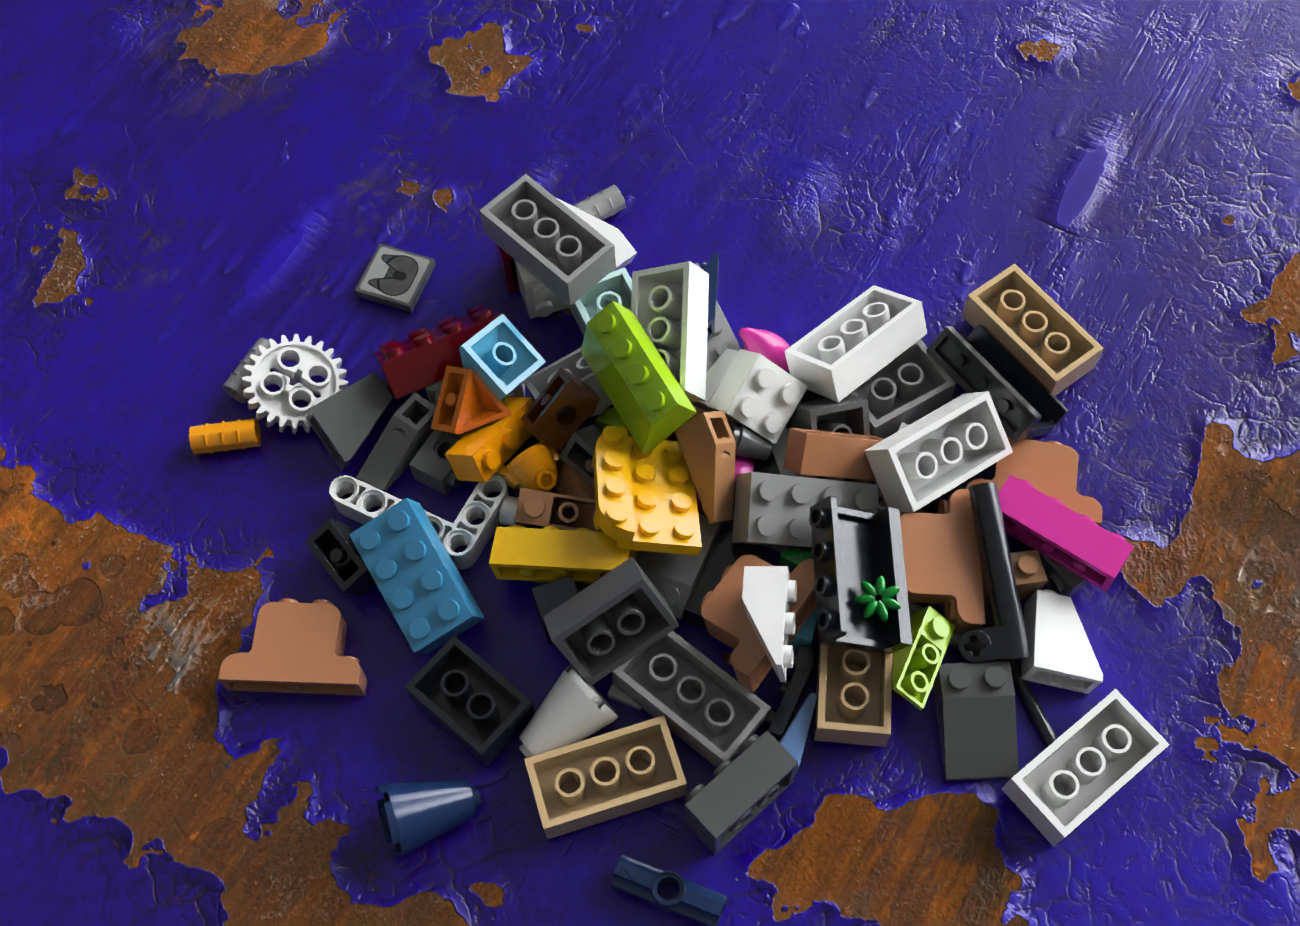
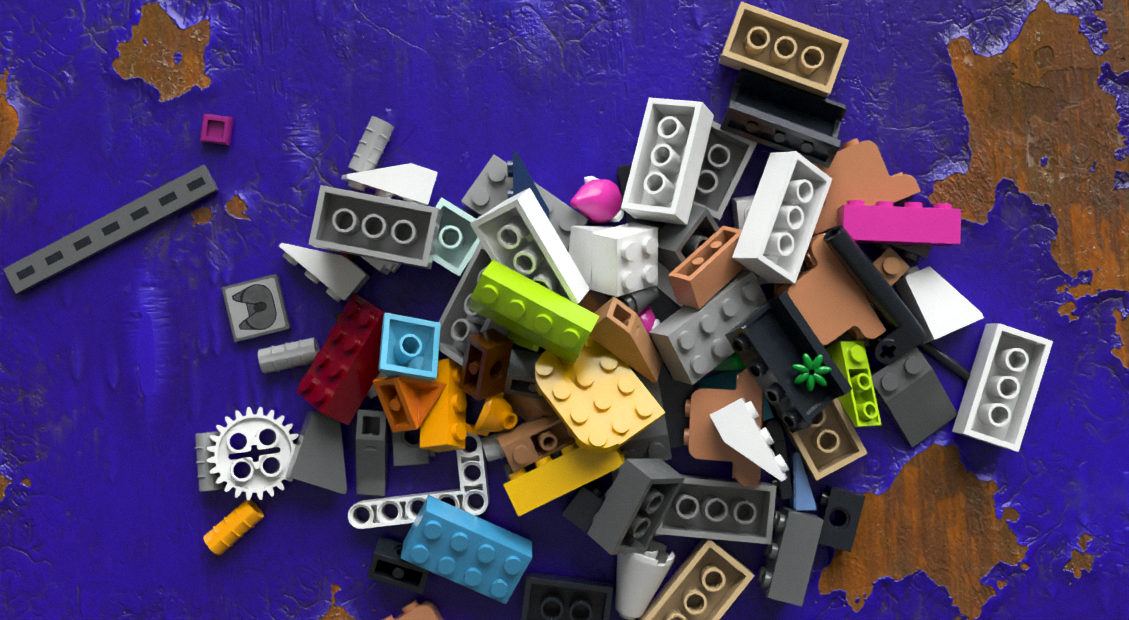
camera: 30 degrees left, 25 degrees up
none -> dark grey tile [3,165,219,294]
none -> magenta tile [200,114,234,146]
none -> light grey axle [258,338,320,374]
none -> white slope [279,243,371,302]
none -> black brick [817,484,865,552]

